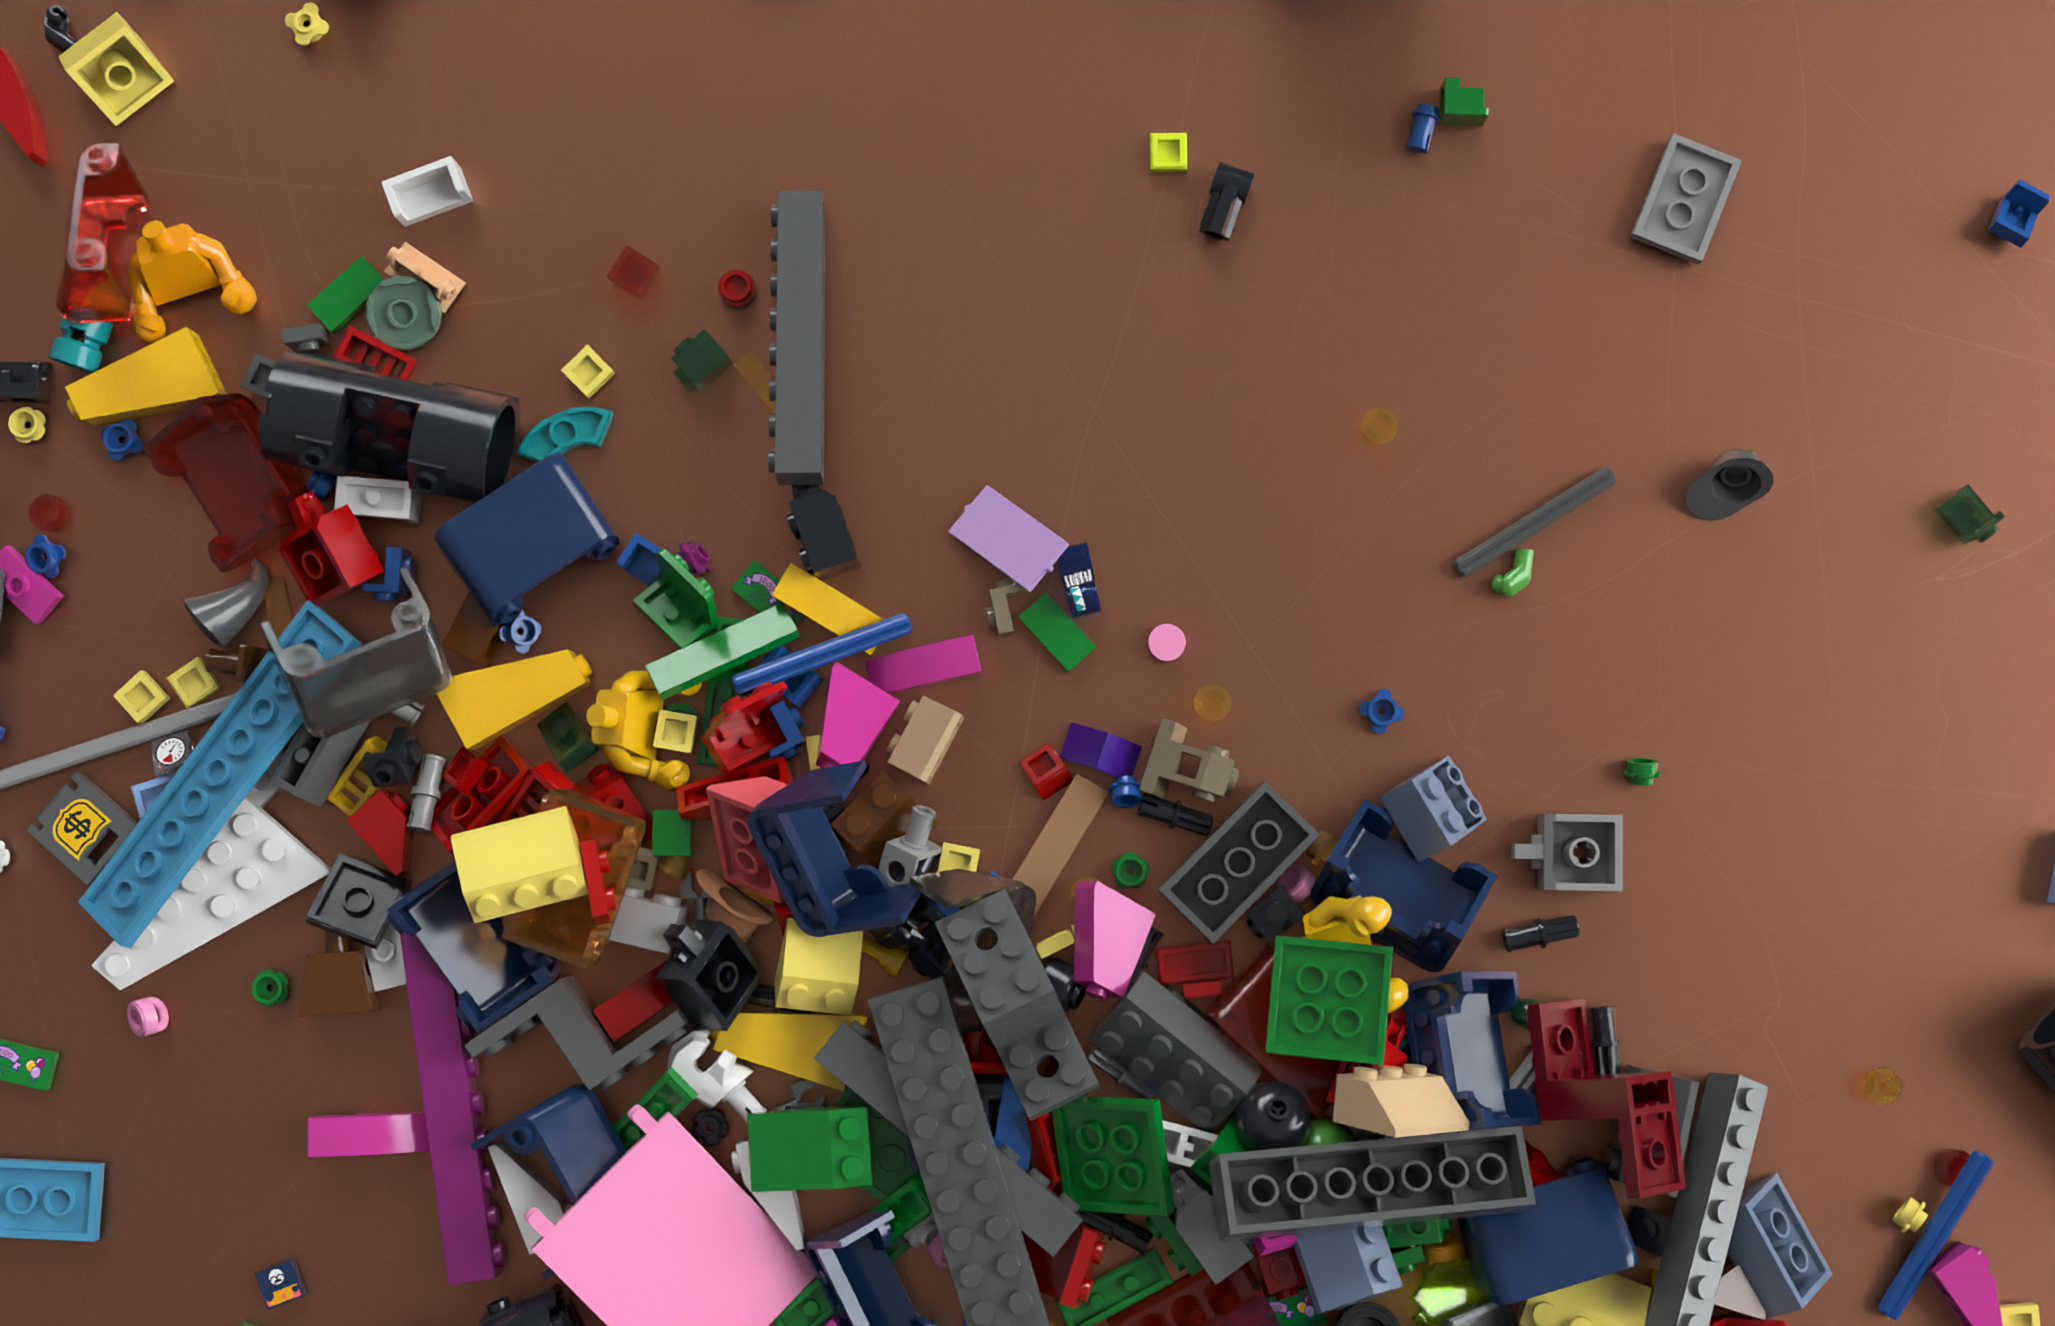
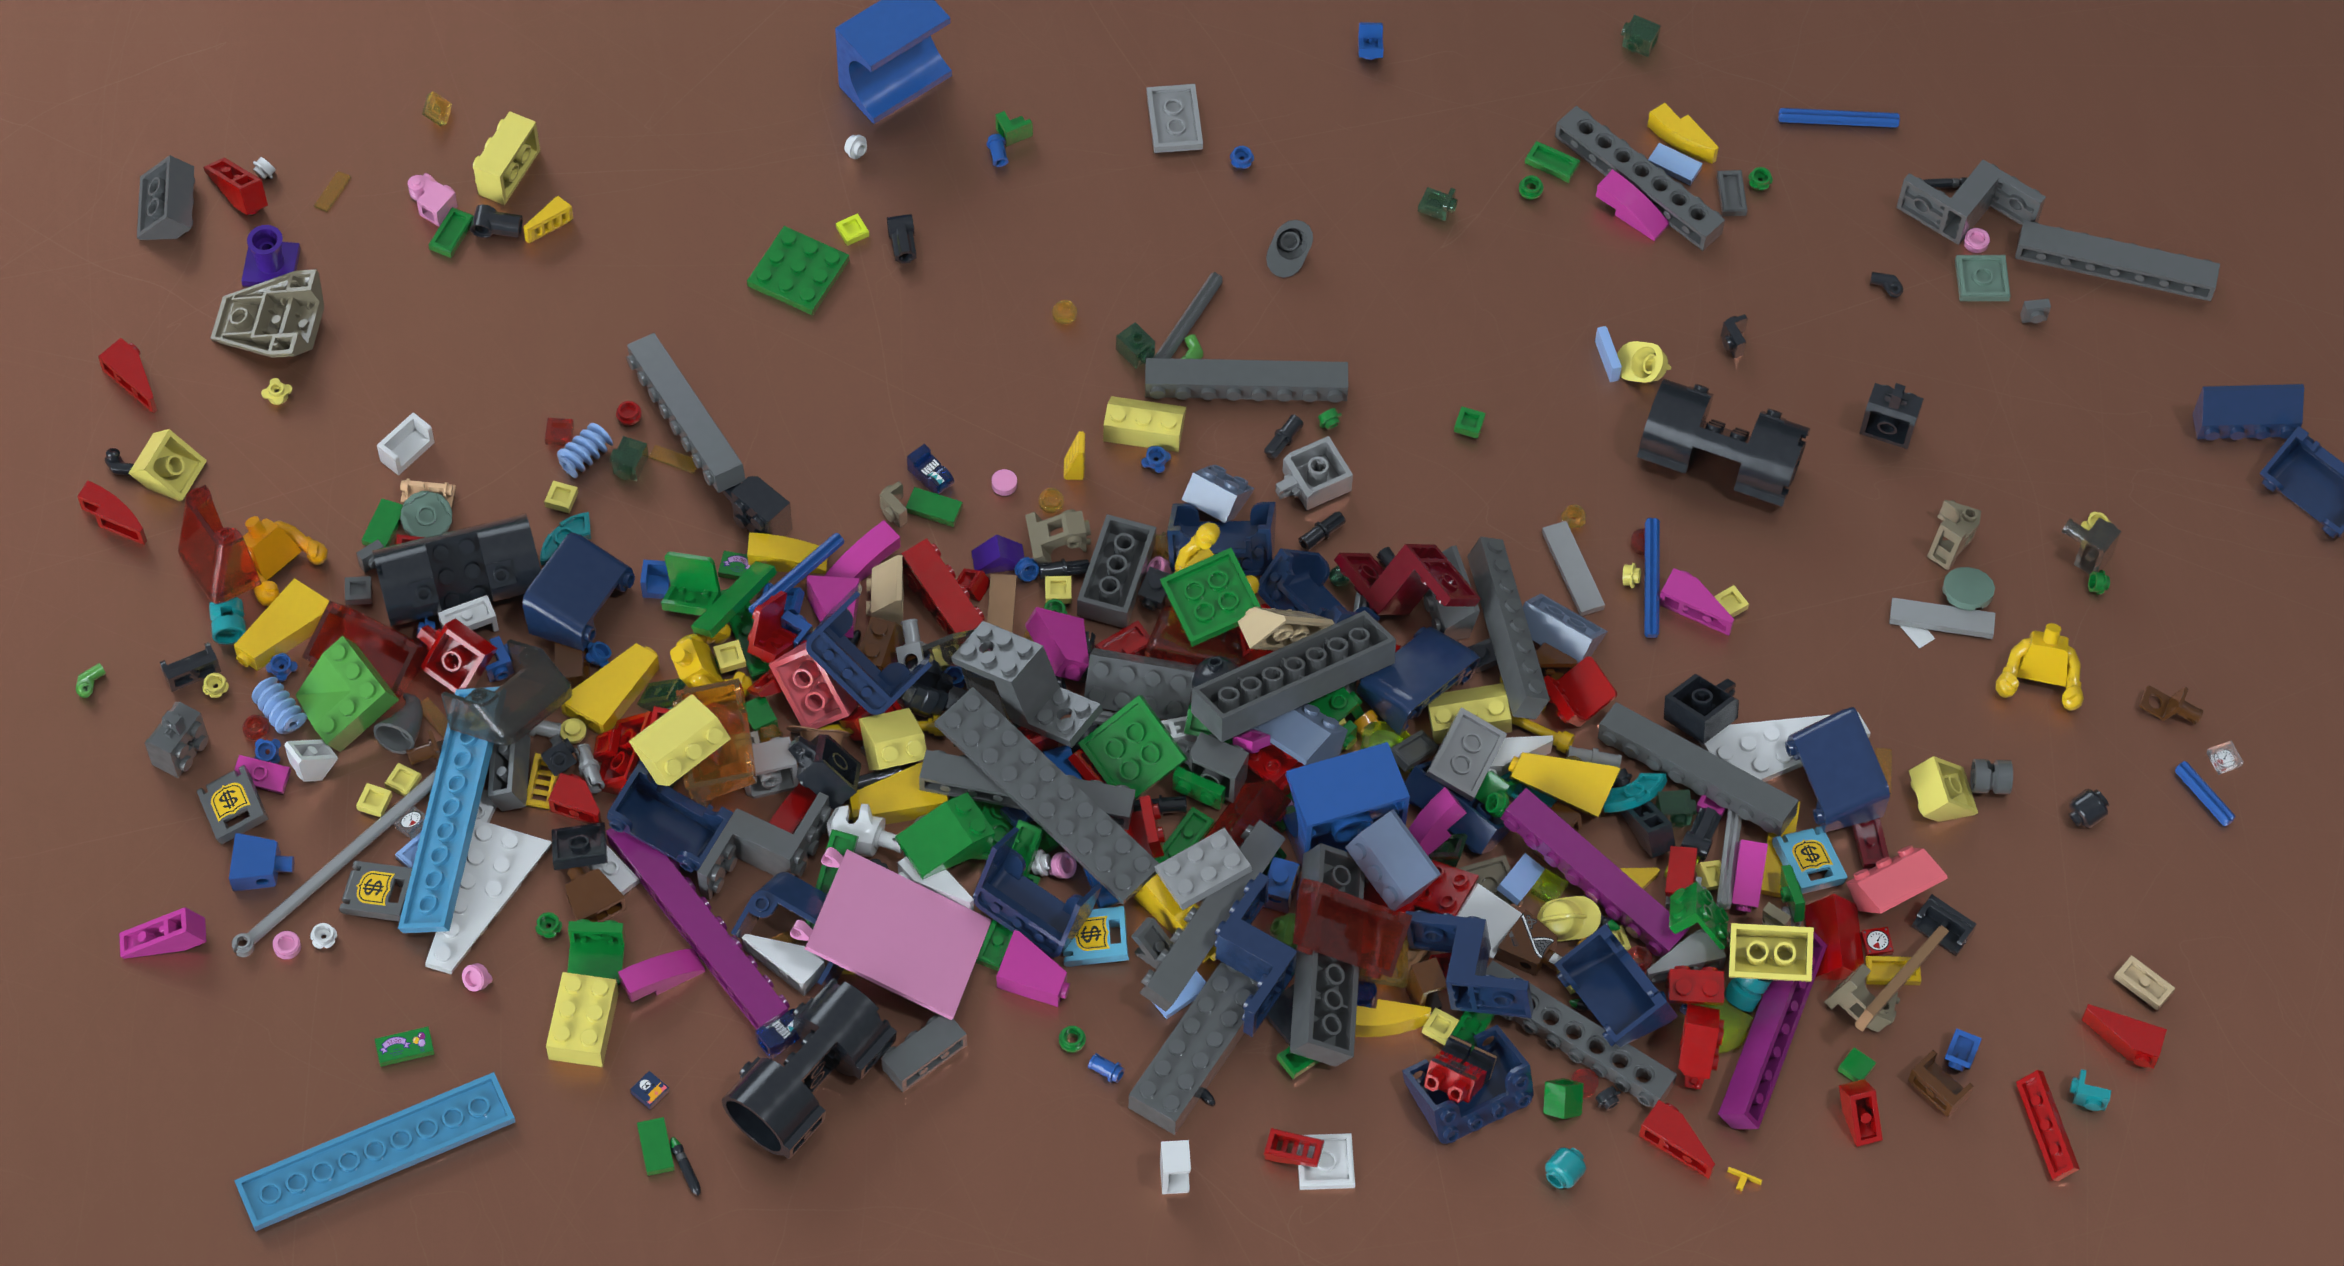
camera: 30 degrees left, 25 degrees down
red plate [580,839,618,926] -> none
lavender piece [948,485,1069,592] -> none
none -> light blue piece [251,677,307,735]
none -> white slope [284,739,338,782]
none -> bright green slope [296,636,399,752]
none -> light yellow brick [546,972,619,1067]
none -> light blue piece [557,423,613,479]
none -> light yellow plate [560,718,587,744]
none -> green bracket [567,919,626,986]
none -> green plate [747,226,850,316]
none -> clear blue leg [755,1008,800,1060]
none -> white plate [845,135,867,159]
none -> red wedge [901,538,985,644]
none -> light yellow plate [1045,576,1072,604]
none -> yellow slope [1064,431,1085,480]
none -> light yellow slope [1103,396,1186,452]
none -> clear green brick [1116,322,1155,368]
none -> dark grey brick [1145,358,1348,403]
none -> blue plate [1230,146,1254,169]
none -> black axle [1264,415,1304,459]
none -> green plate [1454,406,1486,439]
none -> light grey tile [1542,521,1605,616]

